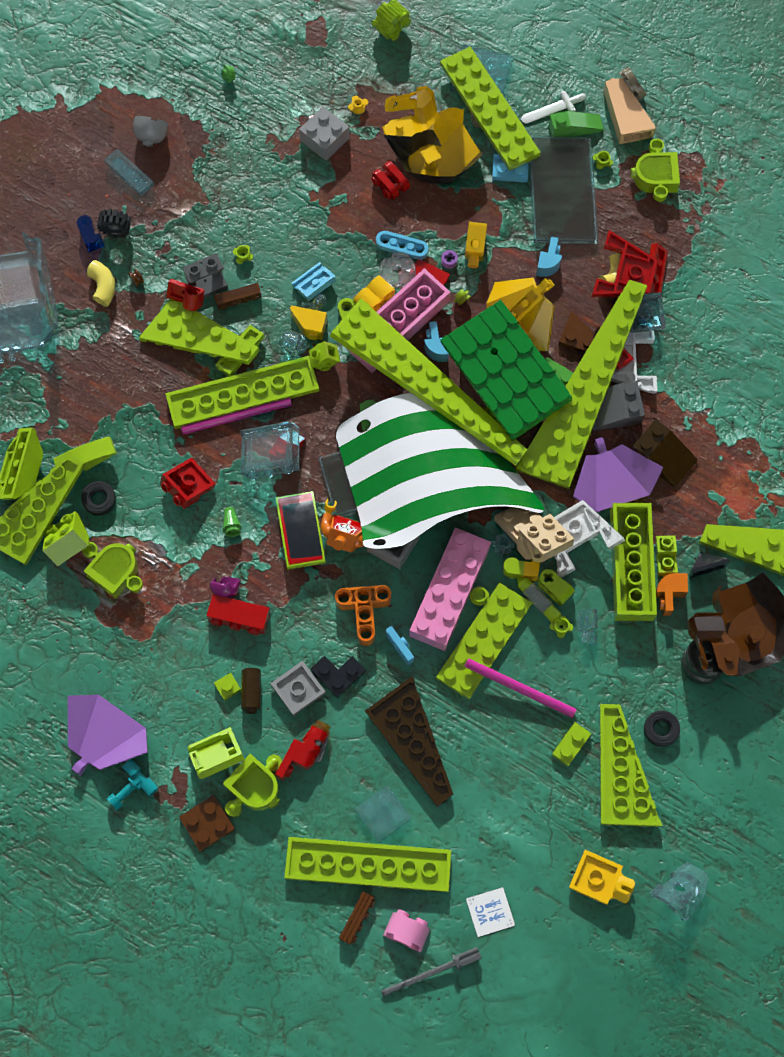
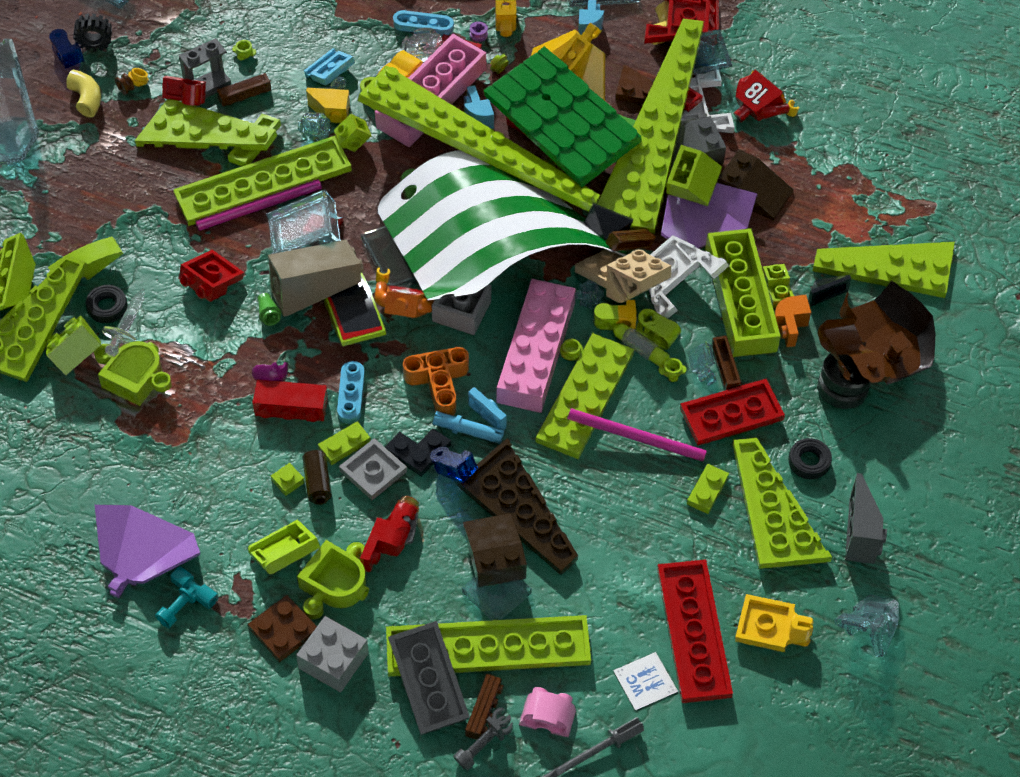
camera: 10 degrees left, 15 degrees down
none -> clear sword [102,289,145,357]
none -> yellow plate [128,68,149,87]
none -> dark tan slope [268,240,364,317]
none -> light grey brick [296,616,369,693]
none -> lime plate [318,421,371,466]
none -> medium azure plate [337,361,365,424]
none -> dark grey plate [388,621,470,735]
none -> clear blue leg [430,447,478,483]
none -> medium azure pin [433,411,504,444]
none -> dark grey bar [453,708,513,771]
none -> dark brown slope [463,513,527,588]
none -> black slope [584,203,633,240]
none -> reddish brown piece [606,229,656,251]
none -> red plate [657,559,733,703]
none -> lime slope [667,145,722,206]
none -> red plate [680,379,785,446]
none -> reddish brown piece [711,336,741,390]
none -> red torso [733,69,799,122]
none -> dark grey slope [845,473,887,564]

